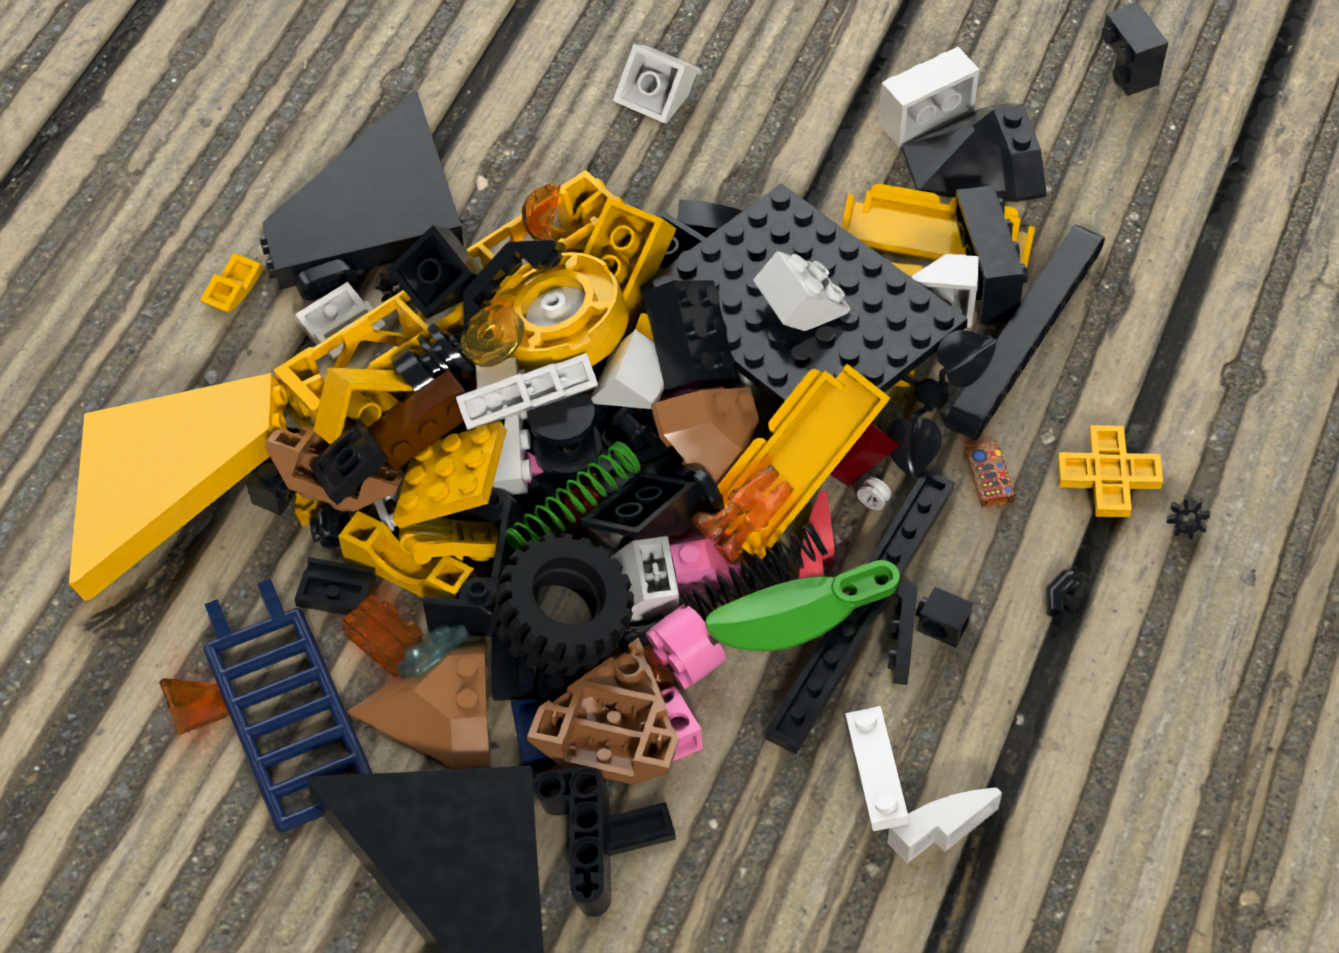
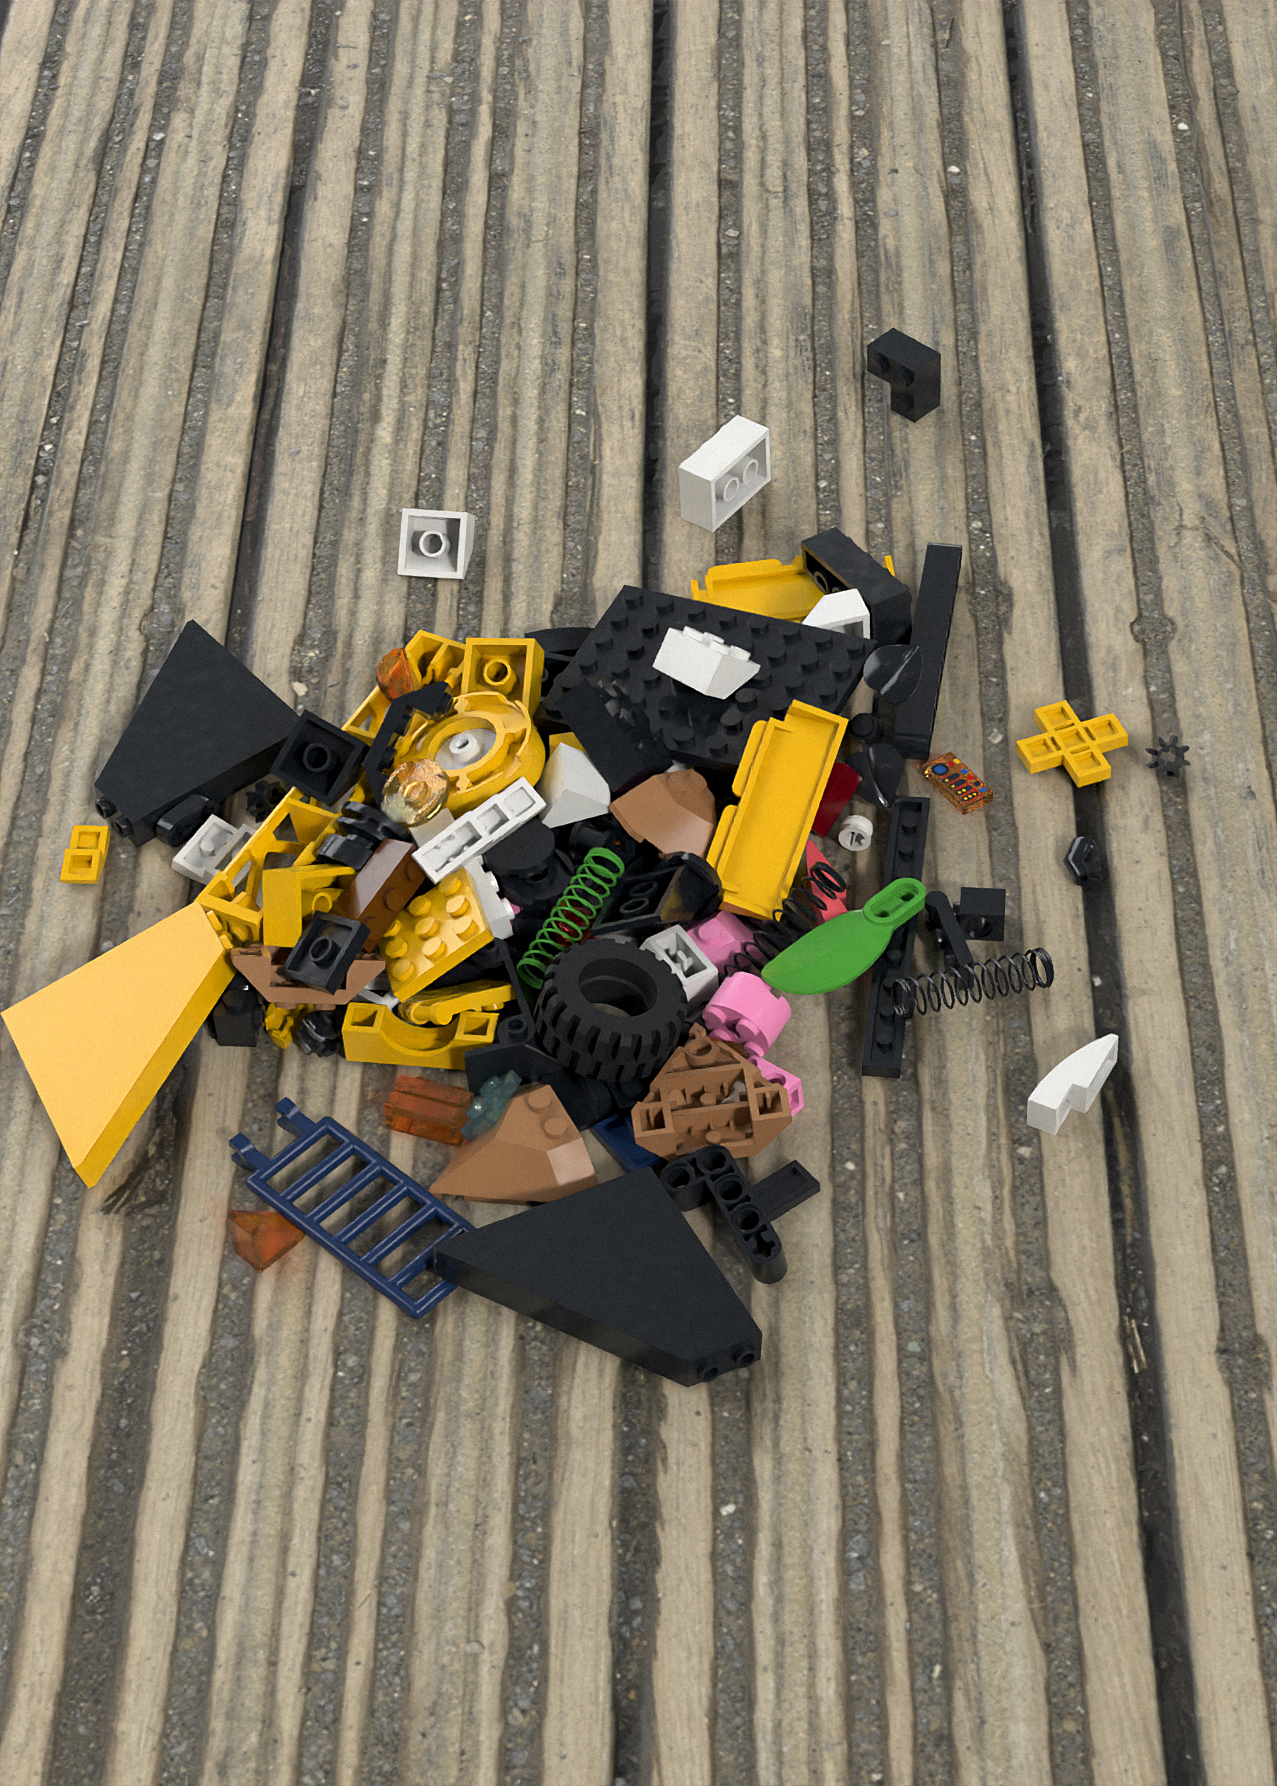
camera: 20 degrees left, 10 degrees down
black plate [294,557,377,618] -> none
clear orange piece [691,464,794,566] -> none
white plate [845,706,910,831] -> none
black wedge [902,103,1047,202] -> none
none -> black piece [891,947,1054,1020]

